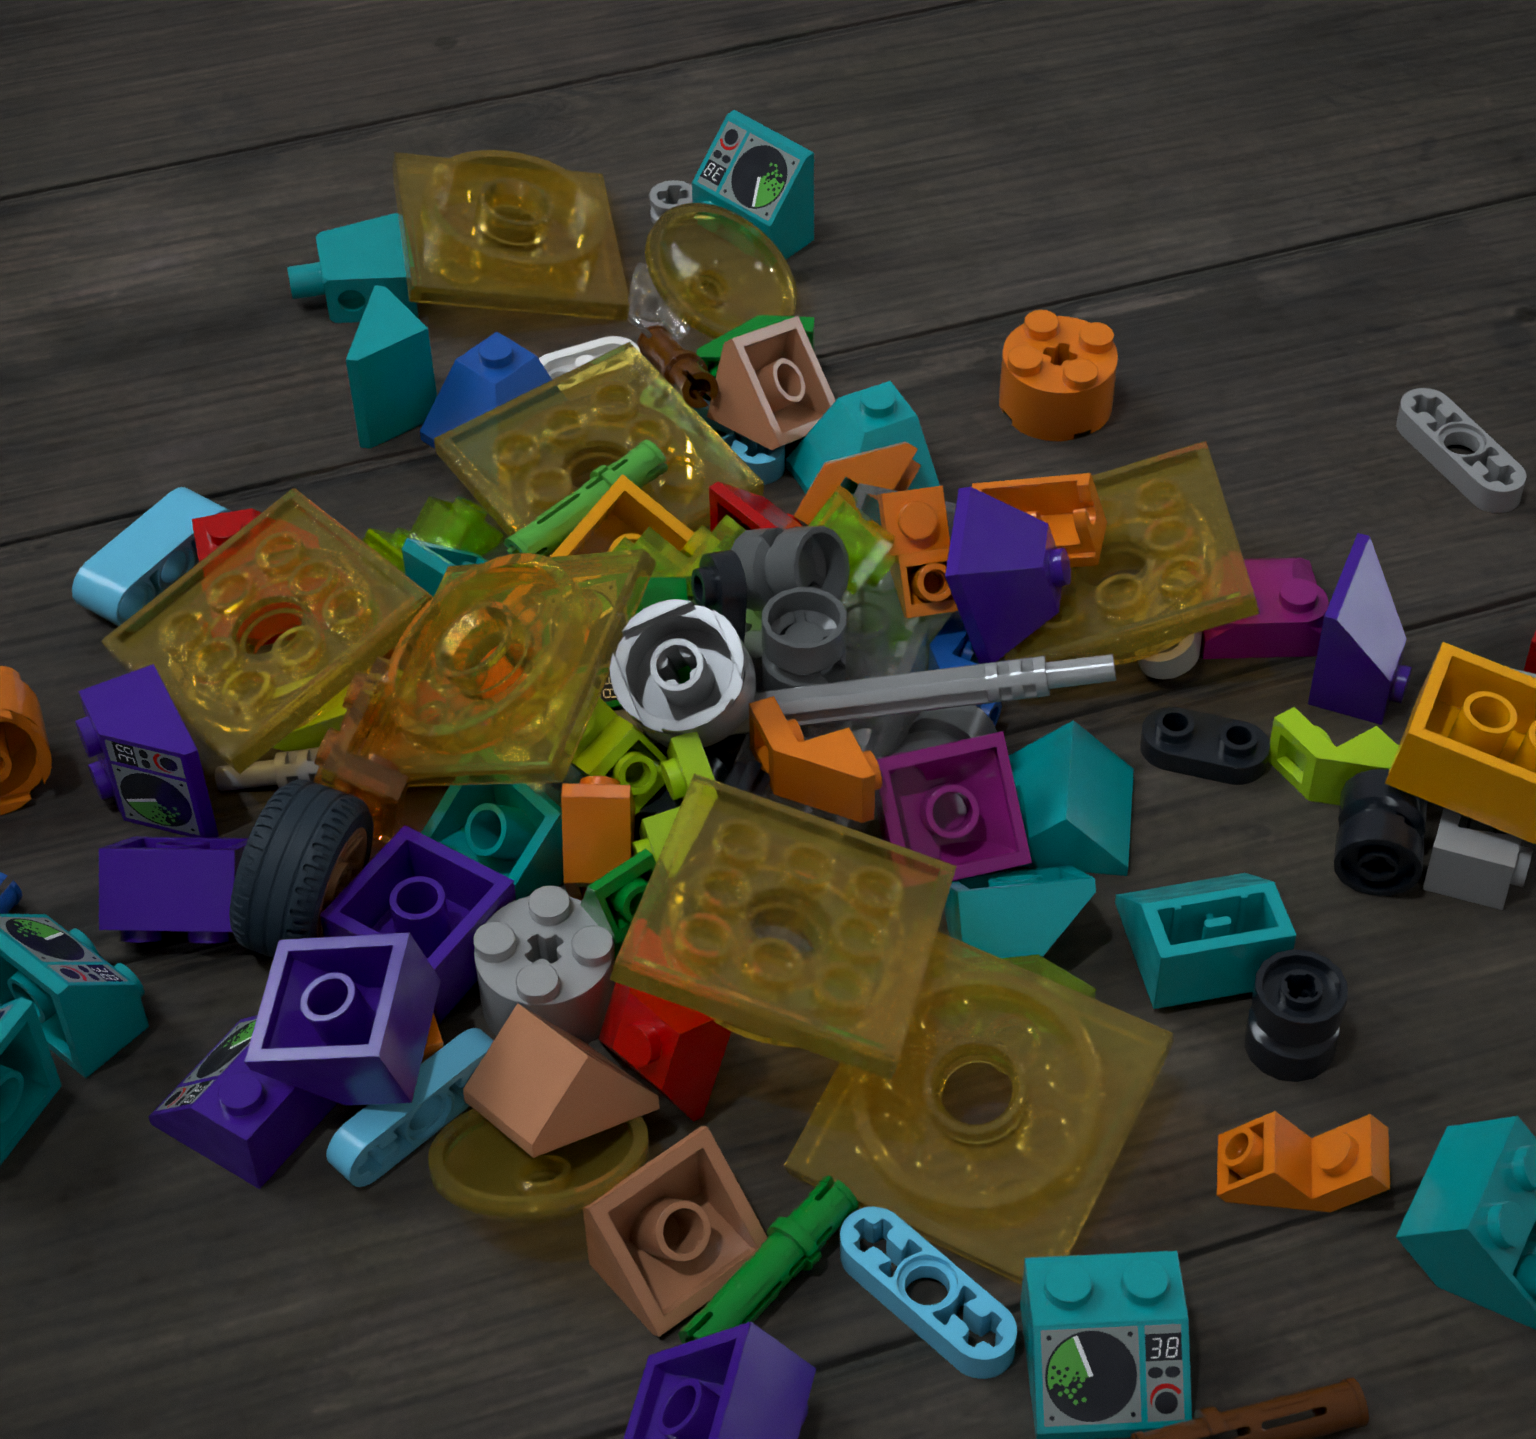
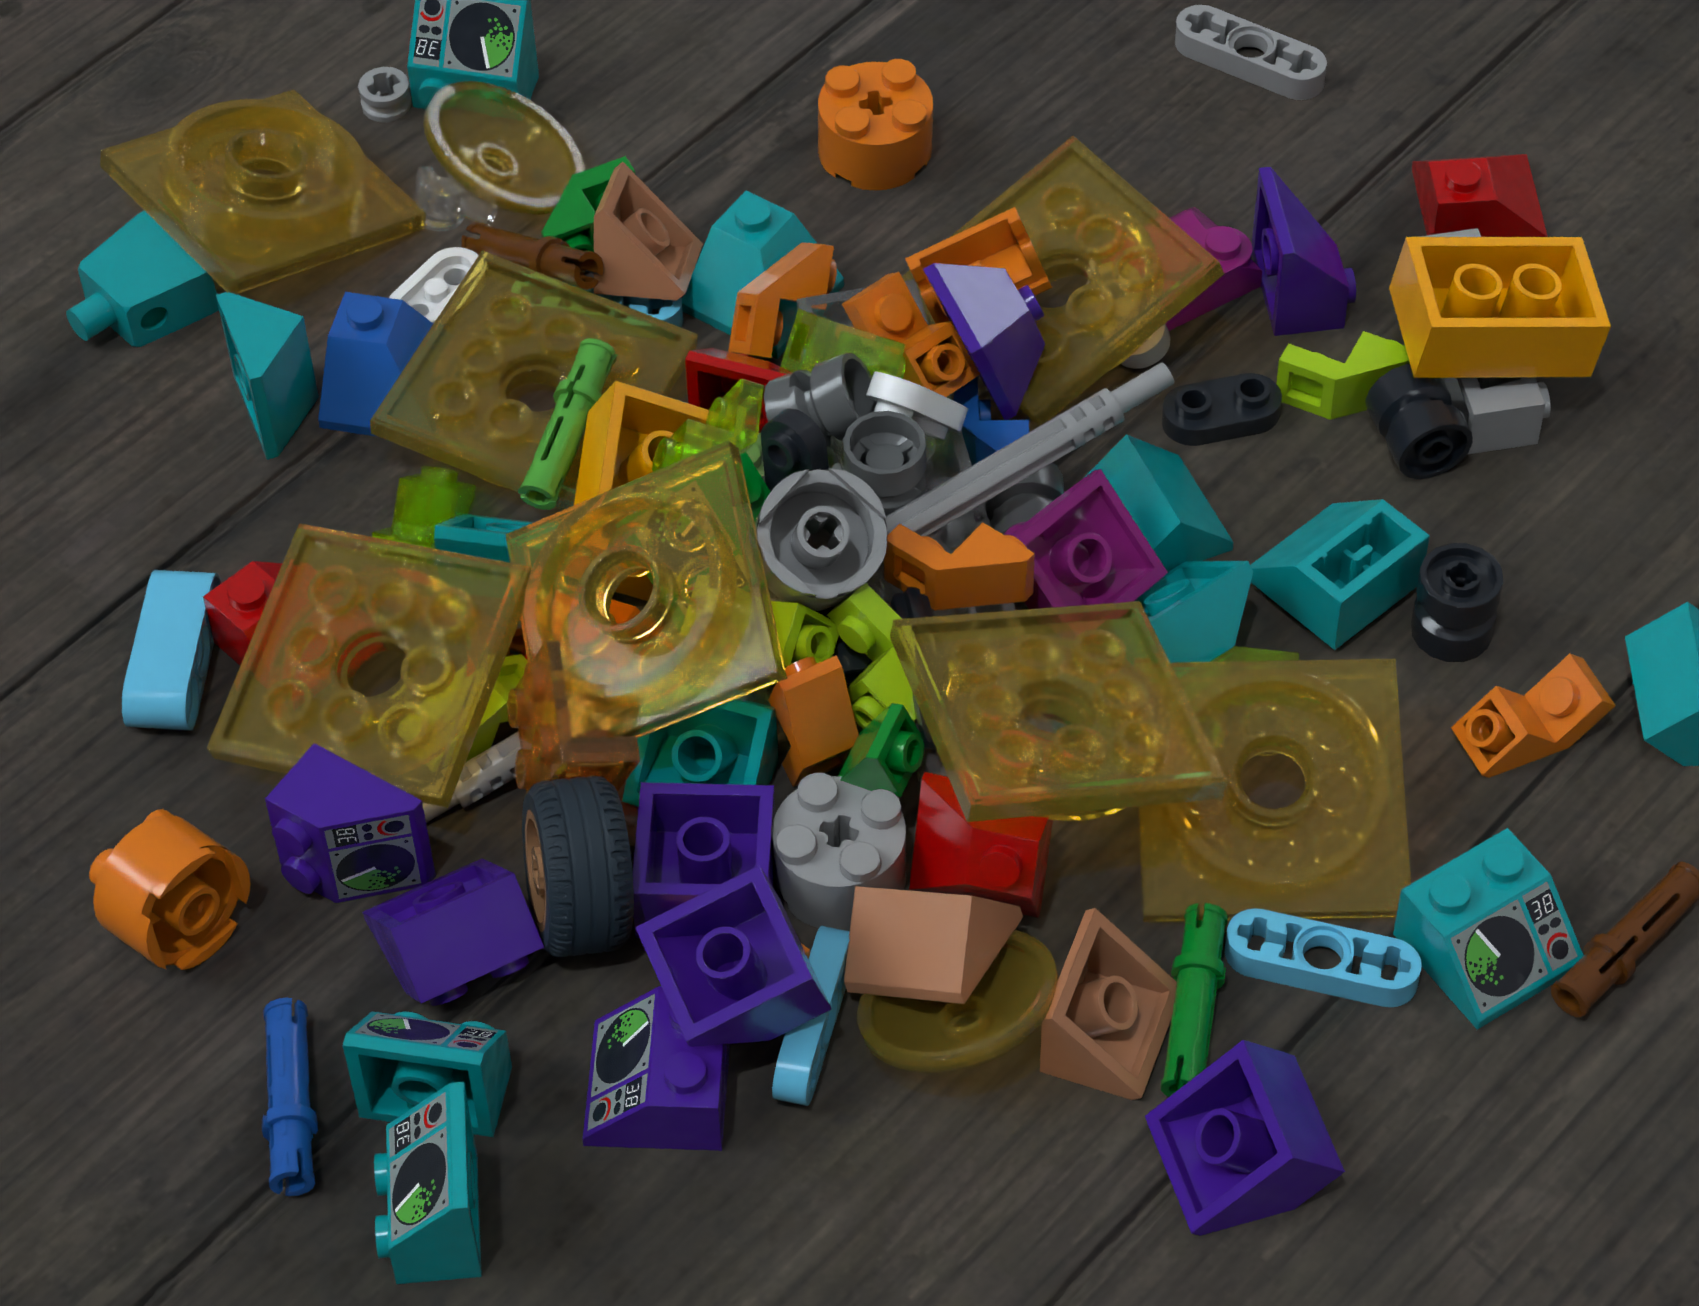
camera: 30 degrees left, 5 degrees up
none -> white plate [866,371,968,440]

